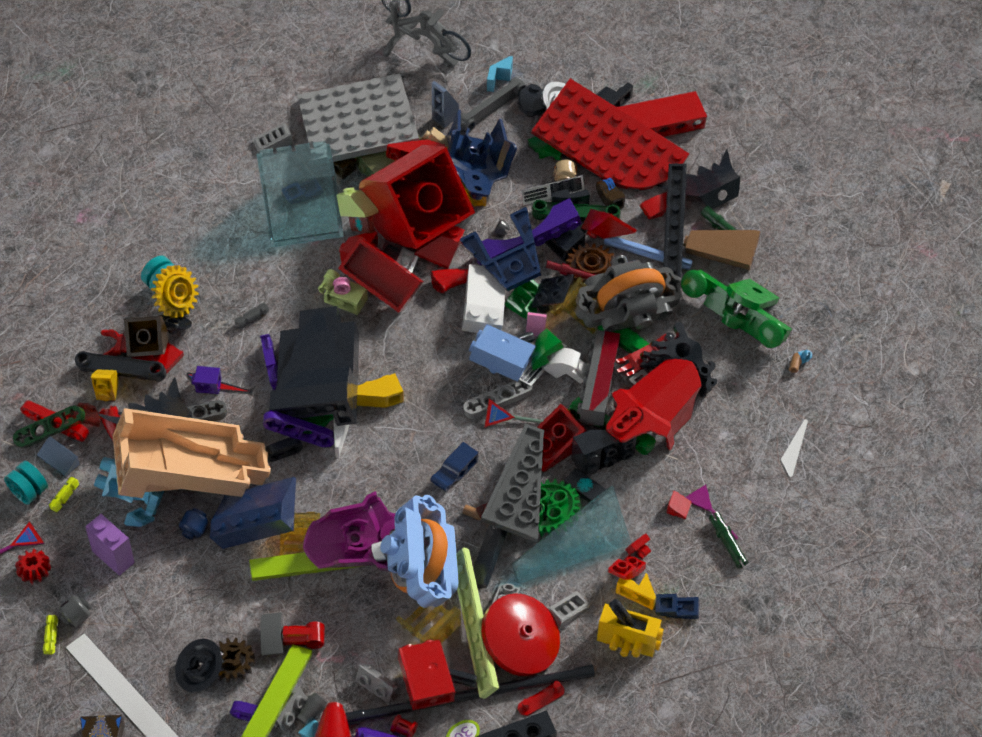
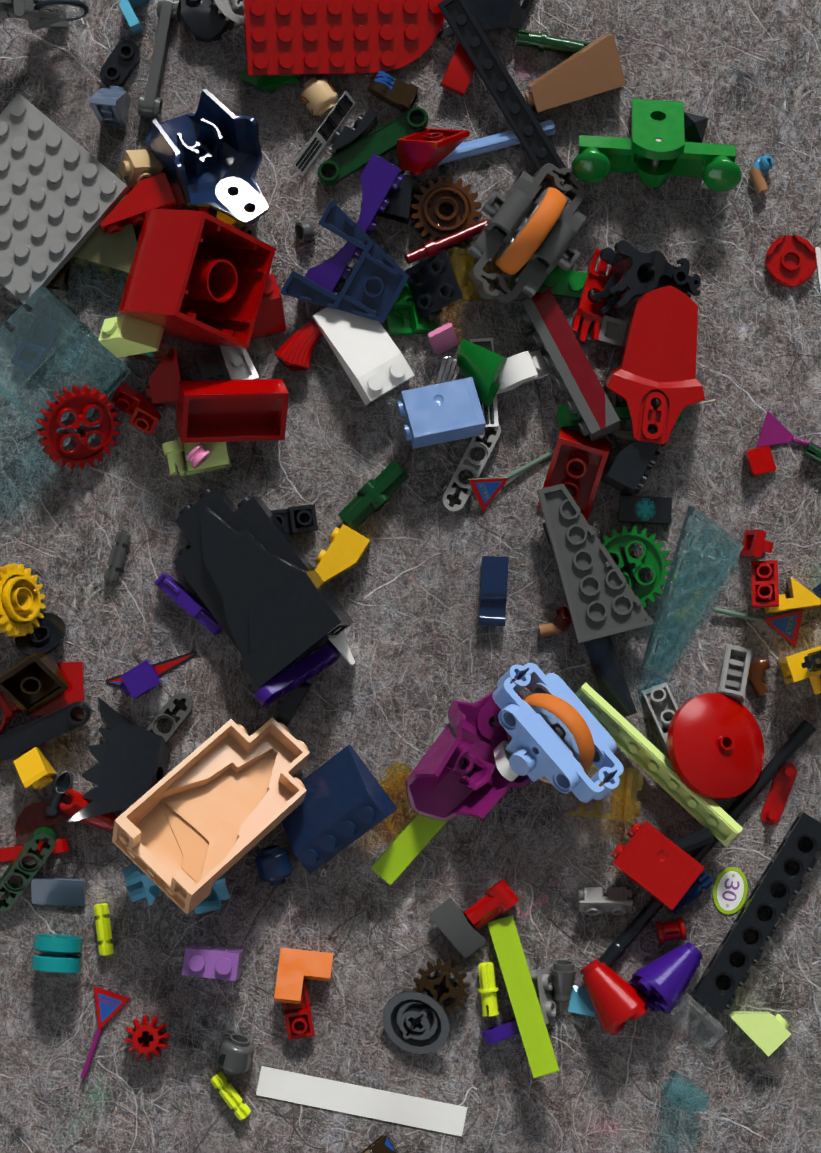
camera: 30 degrees left, 30 degrees up
none -> red gear [36,385,121,470]
none -> black piece [44,771,73,819]
none -> black plate [100,40,141,88]
none -> red slope [111,381,161,436]
none -> black slope [270,504,318,535]
none -> orange tile [274,948,333,1004]
none -> red slope [283,979,315,1040]
none -> dark green piece [338,461,410,530]
none -> neon yellow axle [478,962,499,1017]
none -> dark blue axle [671,873,714,915]
none -> black slope [684,112,708,143]
none -> piece [713,607,803,647]
none -> reddish brown arm [747,657,770,698]
none -> red tile [765,235,817,287]

